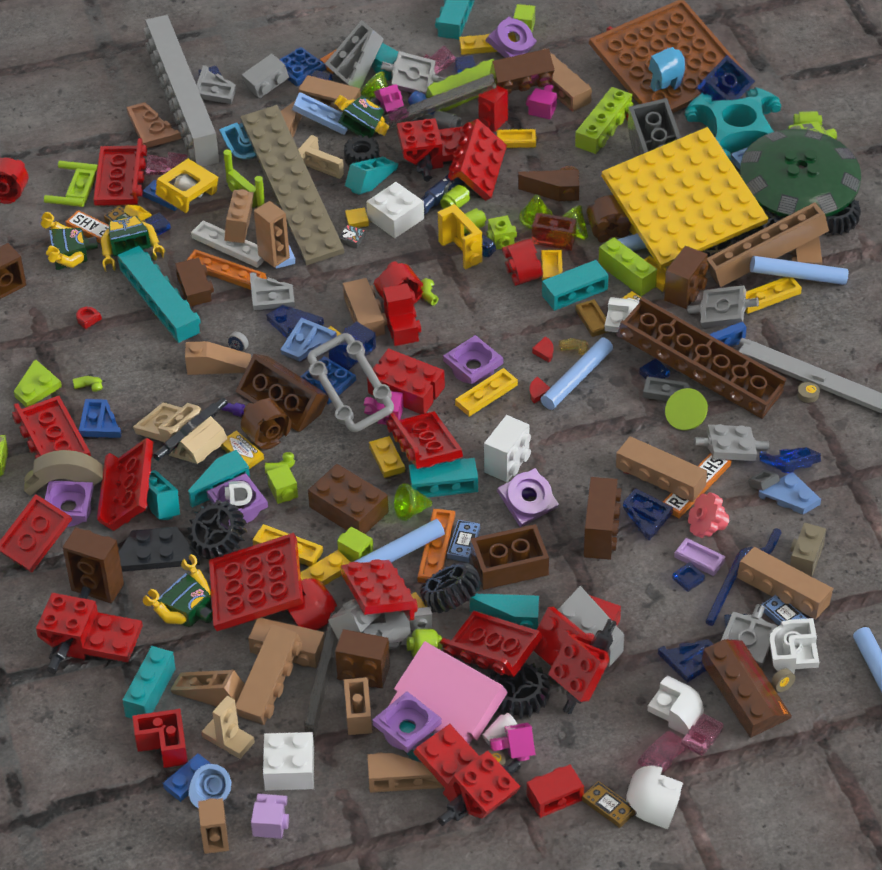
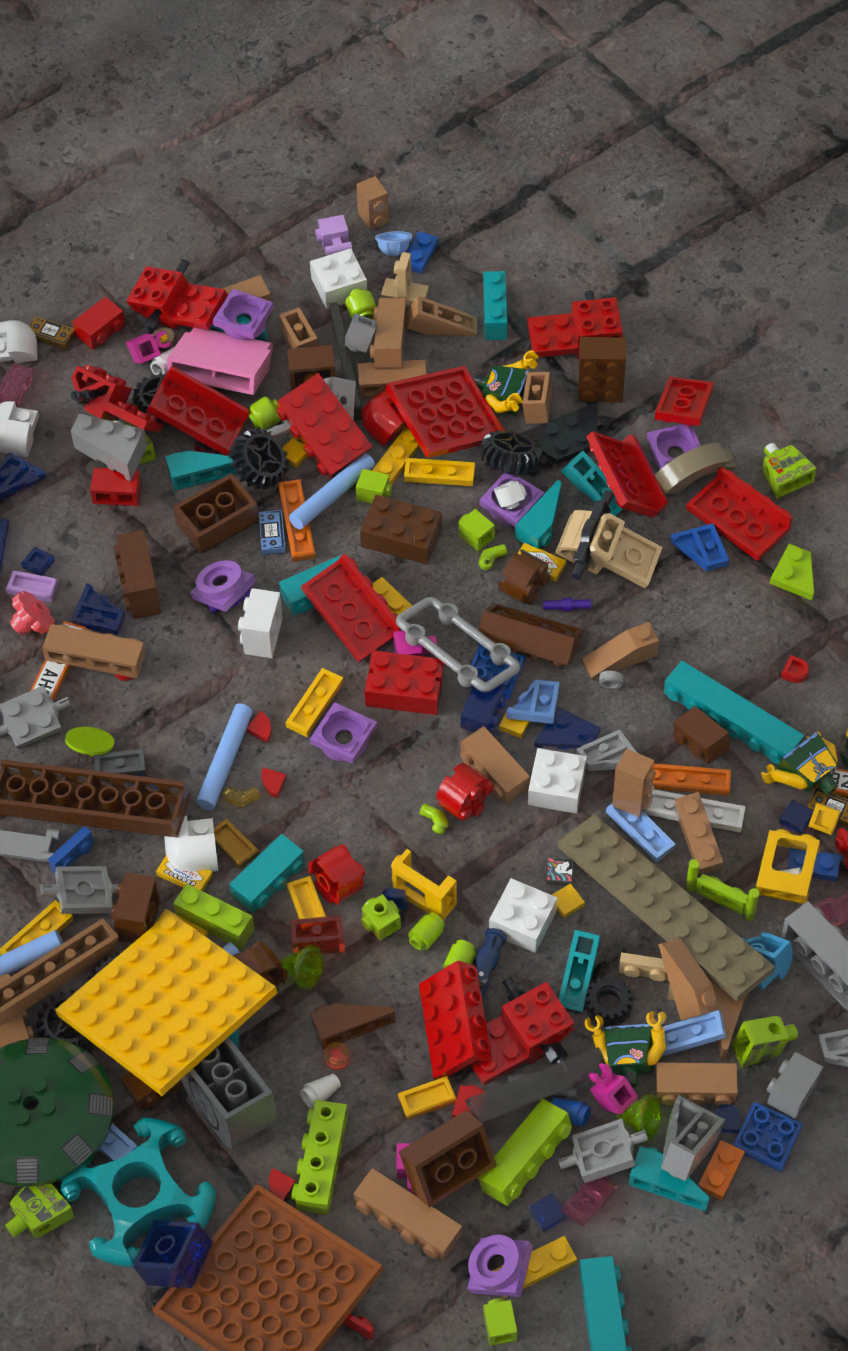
camera: 160 degrees right, 10 degrees up
lime arm [72,376,103,392] -> none
red brick [133,709,188,768] -> none
red brick [383,283,422,346] -> none
clear neon green hat [394,483,432,521] -> none
clear neon green hat [519,195,553,229] -> none
dark azure brick [649,47,685,92] -> none
lime brick [793,111,822,125] -> none
none -> white cone [300,1073,341,1108]
none -> lime head [345,288,377,319]
none -> light grey brick [345,314,376,353]
none -> medium nougat brick [522,372,553,424]
none -> white brick [528,748,586,814]
none -> medium nougat slope [658,938,720,1020]
none -> lime torso [731,1016,798,1068]

